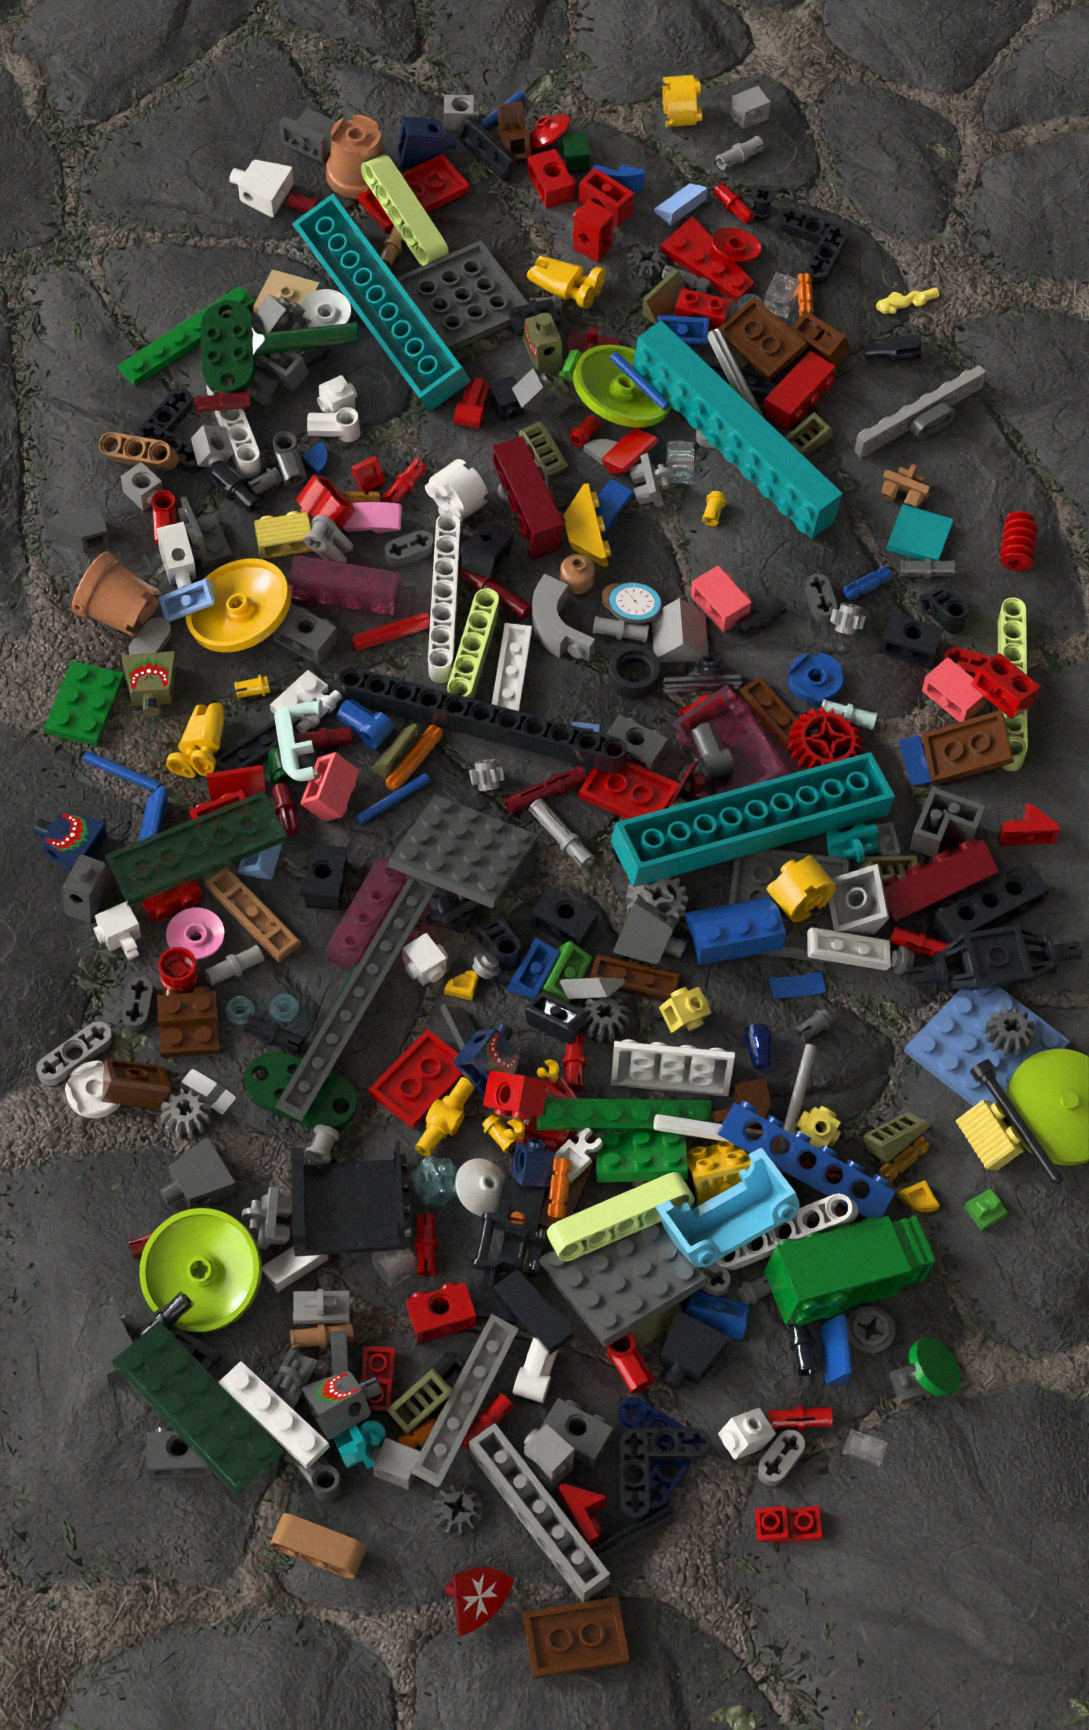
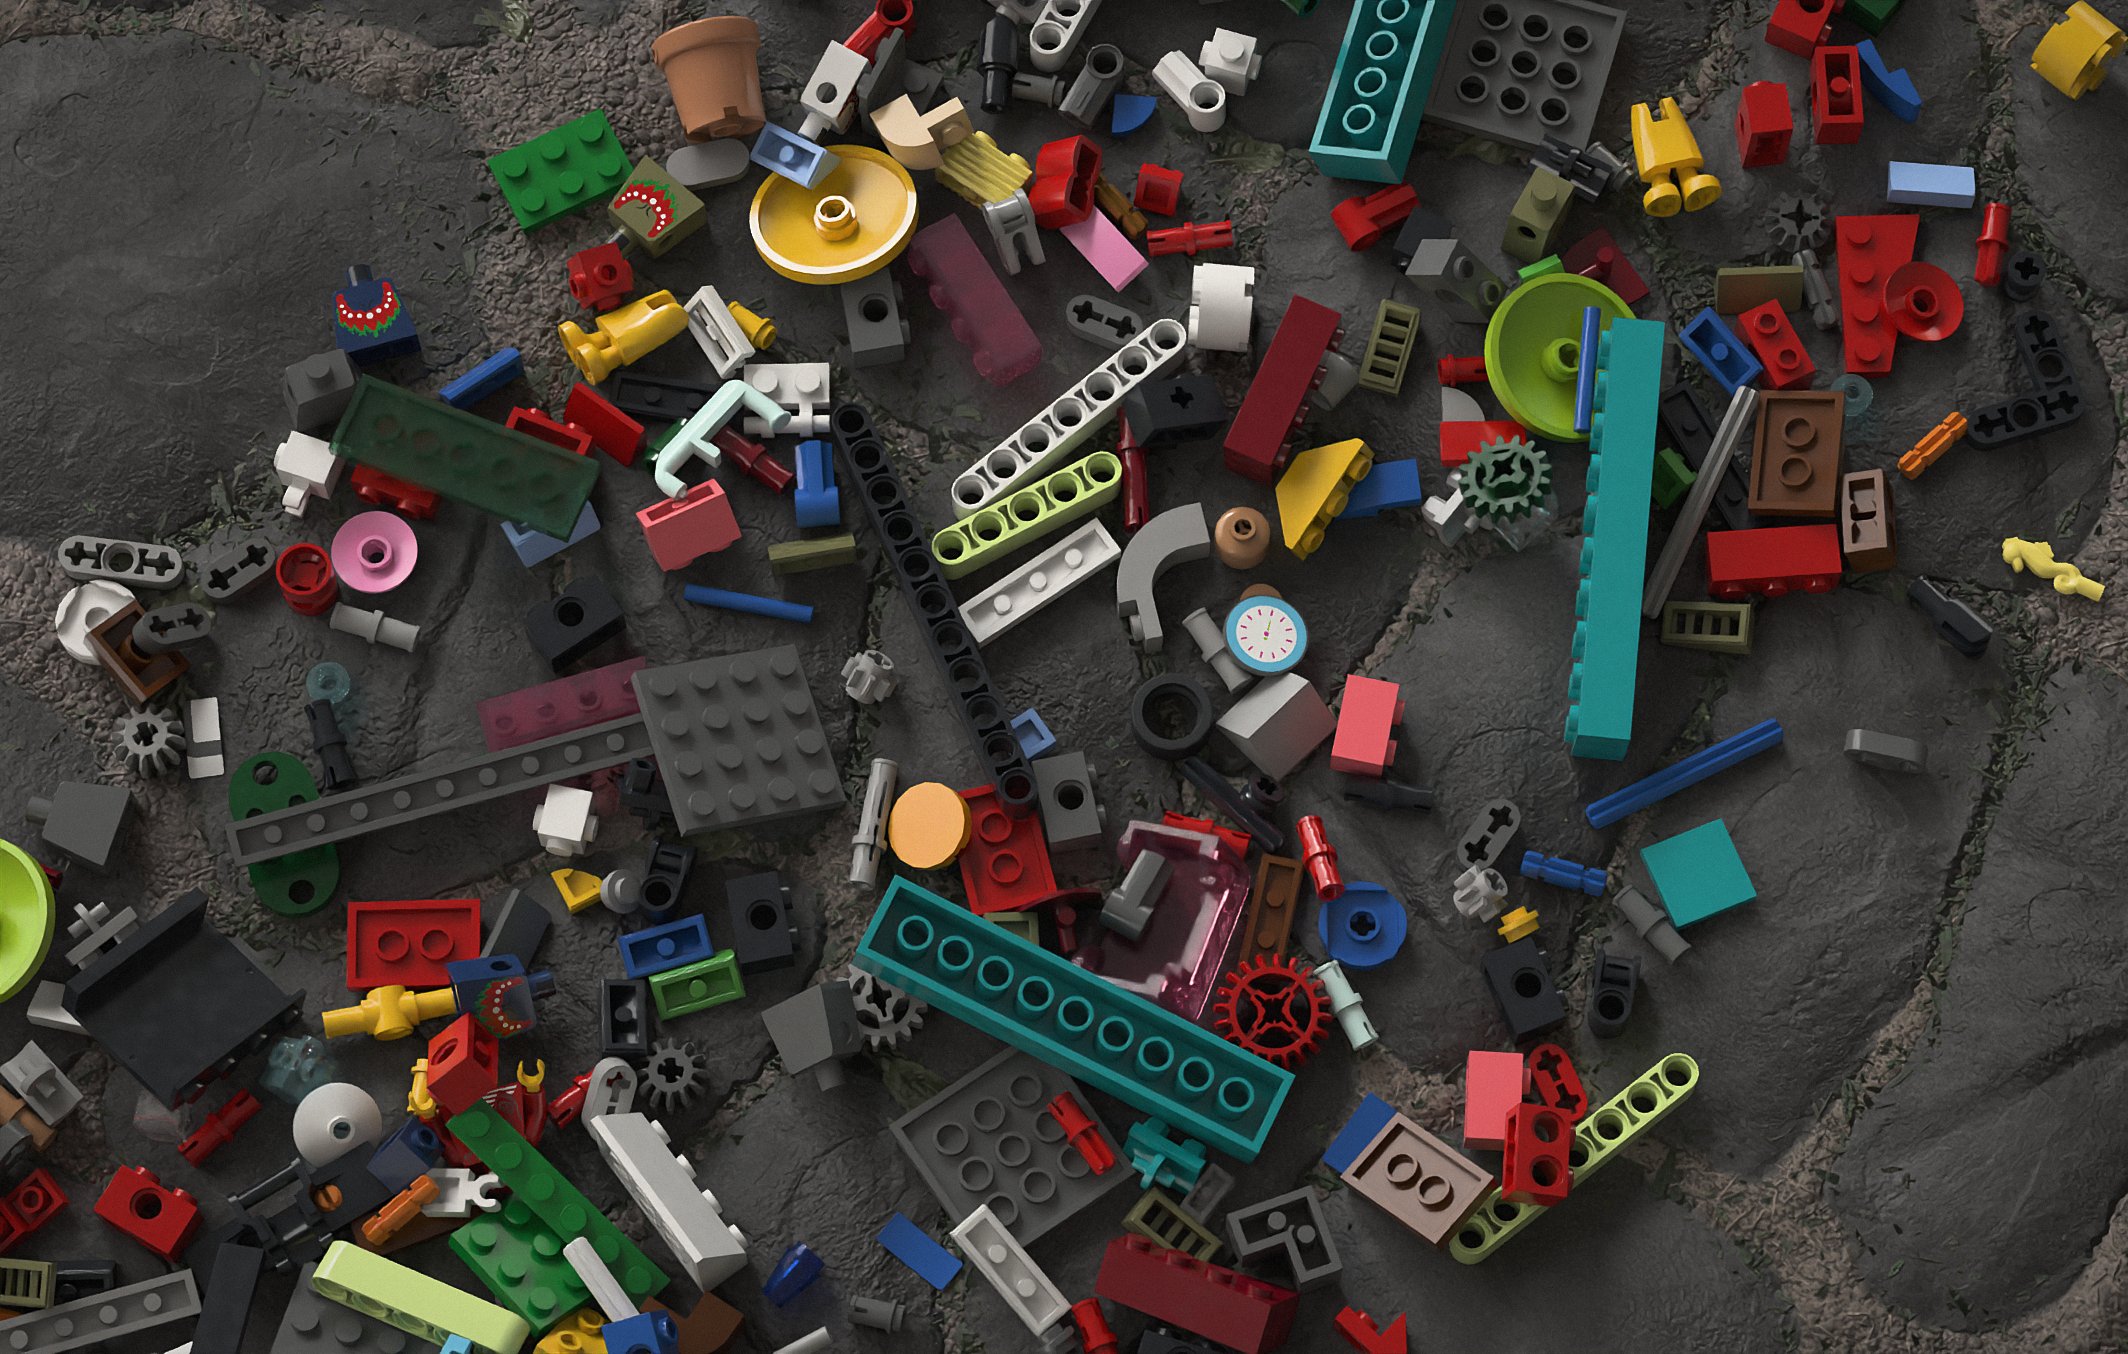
camera: 50 degrees right, 10 degrees up
blue bar [83,751,162,792] -> none
reddish brown plate [157,987,220,1058] -> none
medium nougat plate [205,866,301,963] -> none
clear light blue plate [269,994,299,1022] -> none
dark red axle [272,783,299,836] -> none
light grey bush [305,1124,340,1164] -> none
red axle [353,612,430,651] -> none
orange axle [386,724,443,792] -> none
dark red pin [504,765,587,814] -> none
light grey slope [560,978,625,999] -> none
reddish brown tile [590,954,681,1002] -> none
light yellow brick [659,987,712,1033] -> none
blue slope [685,897,786,965] -> none
yellow pin [702,491,727,527] -> none
light grey pin [716,136,764,170] -> none
clear brick [764,272,800,318] -> none
yellow brick [767,855,836,922] -> none
light grey slope [829,864,890,935] -> none
light grey plate [854,365,986,458] -> none
medium nougat hips [881,464,930,508] -> none
red piece [1000,511,1038,571] -> none
none -> dark grey beam [132,603,211,654]
none -> red brick [566,241,634,312]
none -> light grey beam [581,1056,637,1141]
none -> white tile [683,285,756,379]
none -> tan brick [870,94,975,170]
none -> light orange tile [888,782,972,871]
none -> red axle [1047,1091,1117,1176]
none -> red pin [1295,815,1345,901]
none -> dark green gear [1458,435,1553,524]
none -> yellow plate [1497,906,1540,943]
none -> blue axle [1585,718,1784,829]

